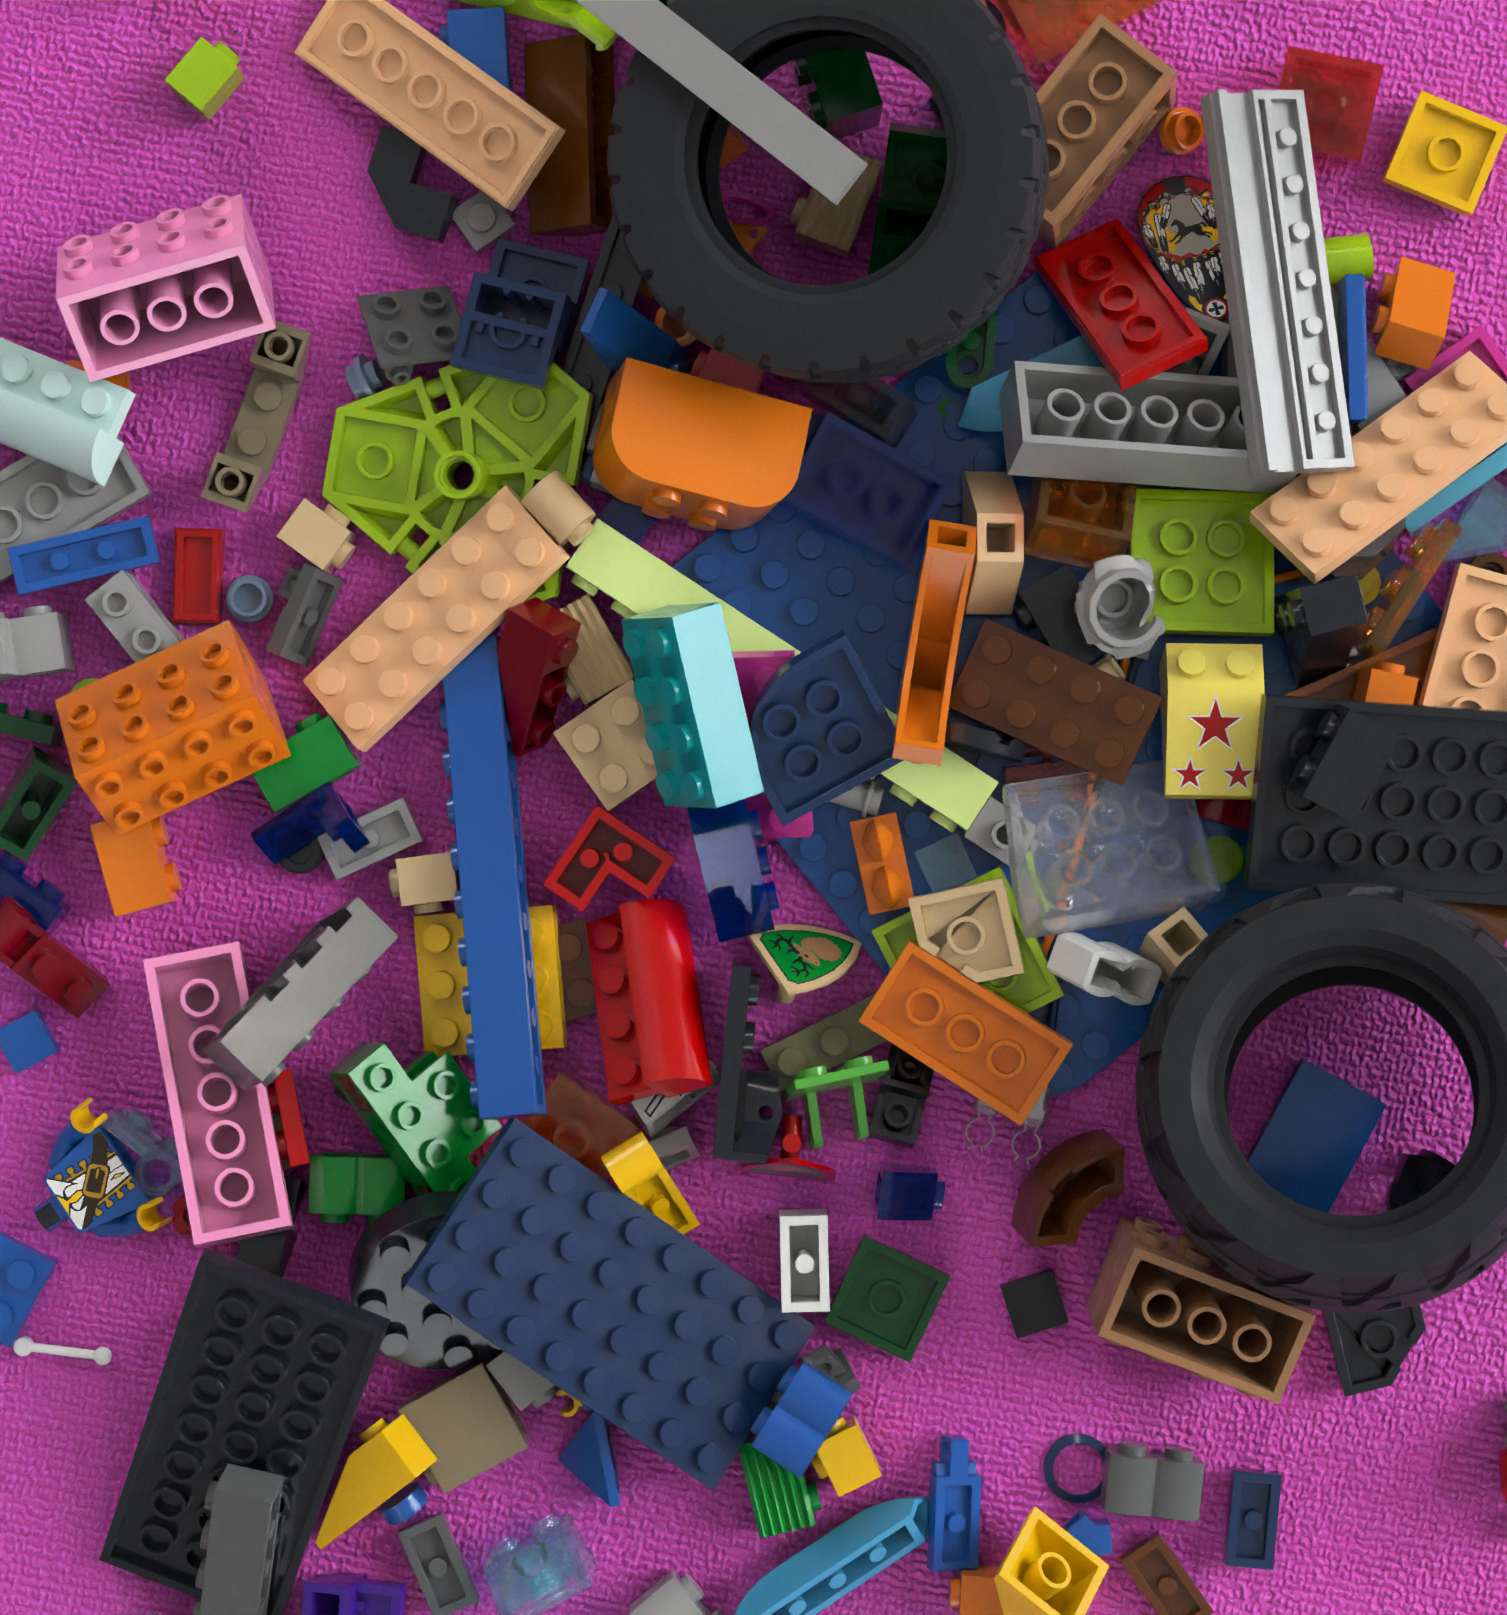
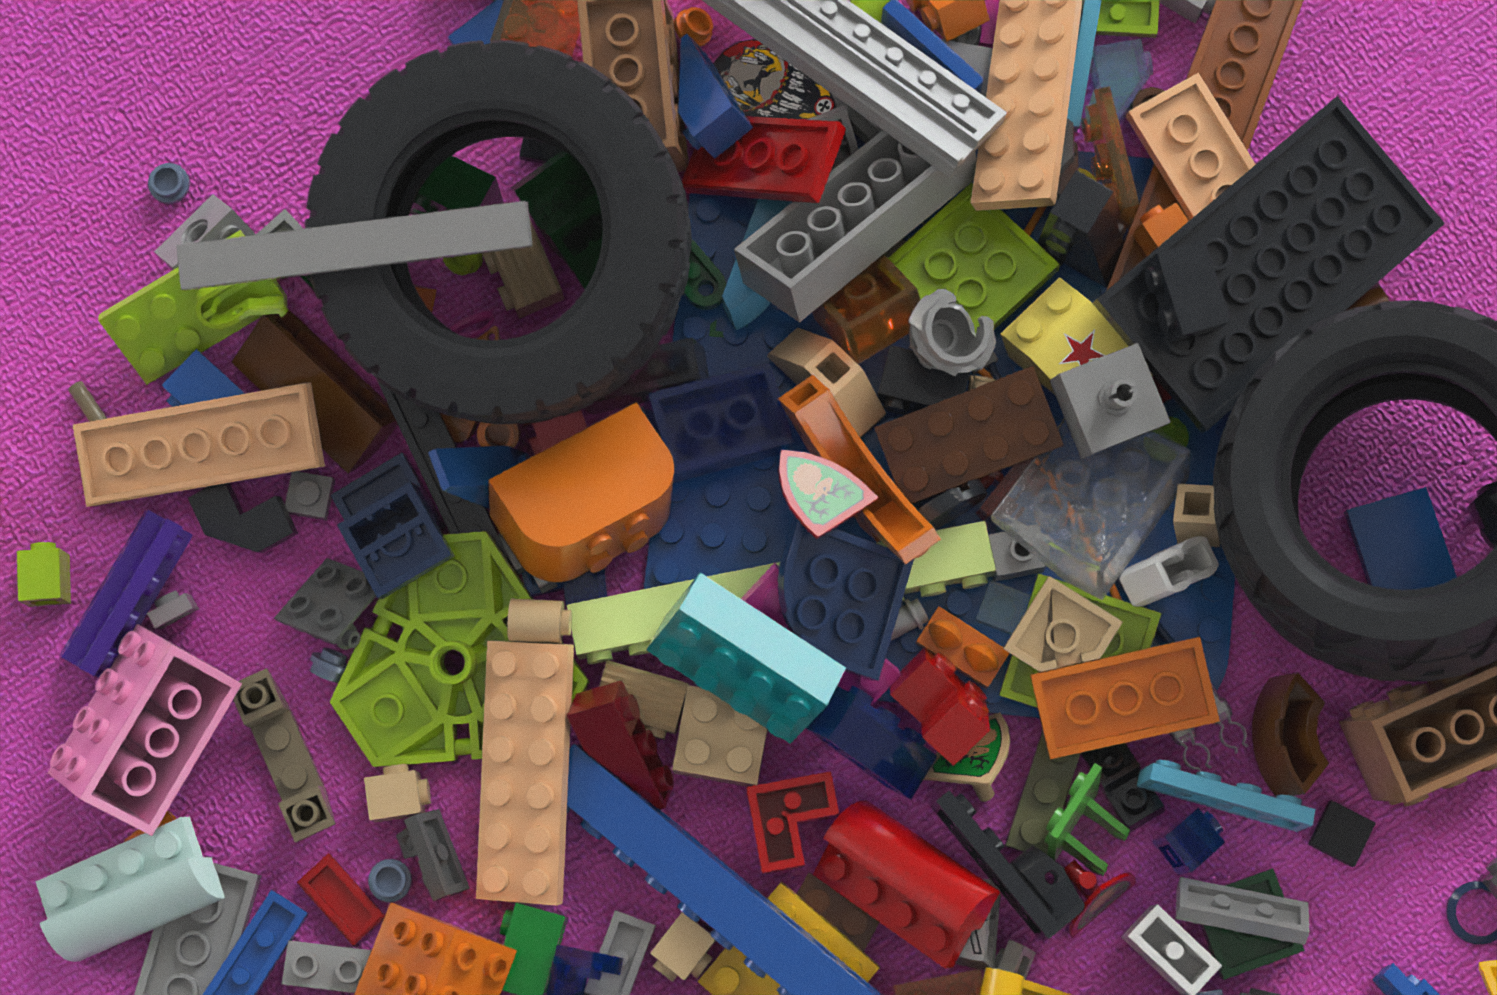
camera: 45 degrees left, 10 degrees down
none -> dark purple brick [59,510,193,678]
none -> light grey plate [147,590,199,629]
none -> blue slope [678,34,753,158]
none -> shield [778,450,879,539]
none -> red brick [890,647,990,766]
none -> light grey brick [1049,343,1171,459]
none -> medium azure plate [1137,760,1316,832]
none -> light grey plate [1176,877,1310,945]

